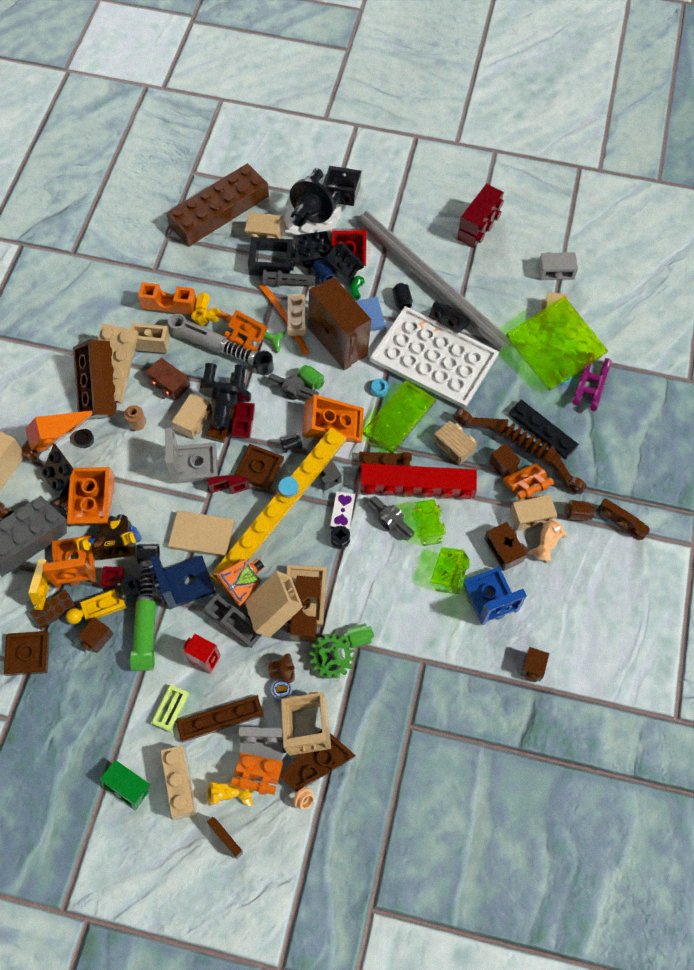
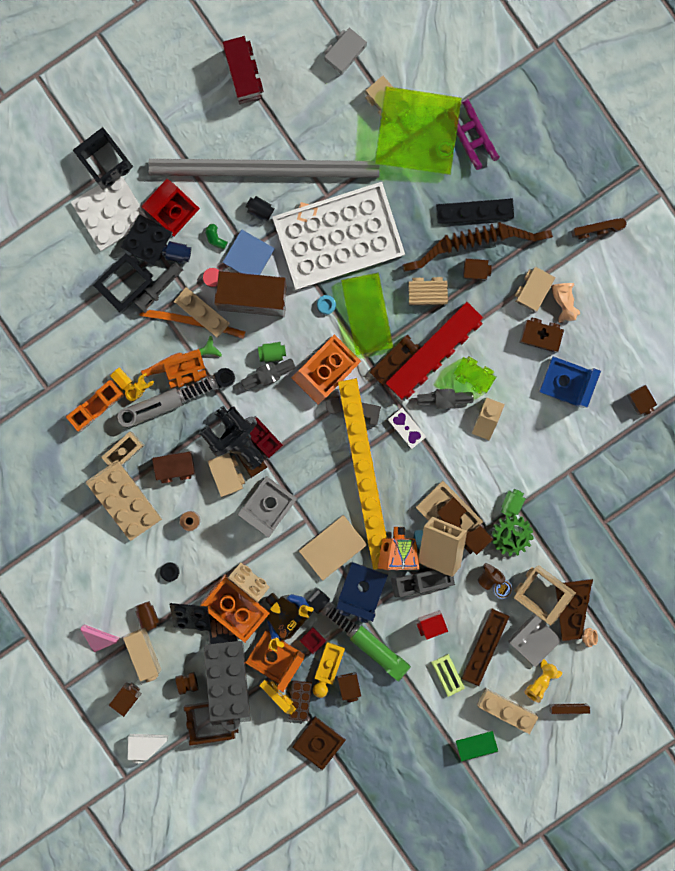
camera: 45 degrees left, 25 degrees up
orange slope [25,410,92,452] -> none
reddish brown slope [73,340,117,420] -> none
black wheel [115,575,141,600] -> none
reddish brown brick [166,163,269,246] -> none
dark red slope [207,475,250,494] -> none
orange plate [231,752,283,795] -> none
reddish brown tile [234,444,284,491] -> none
tan brick [245,212,286,239] -> none
medium azure tile [279,477,299,498] -> none
black bush [280,432,303,453] -> none
black piece [289,168,342,227] -> none
black bracket [322,241,365,285] -> none
black wheel [331,525,350,549] -> none
black bracket [429,301,470,334] -> none
clear neon green brick [430,547,470,594] -> none
orange plate [503,463,554,500] -> none
reddish brown brick [564,500,595,521] -> none
none -> tan hinge [228,562,269,603]
none -> tan slope [471,397,505,440]

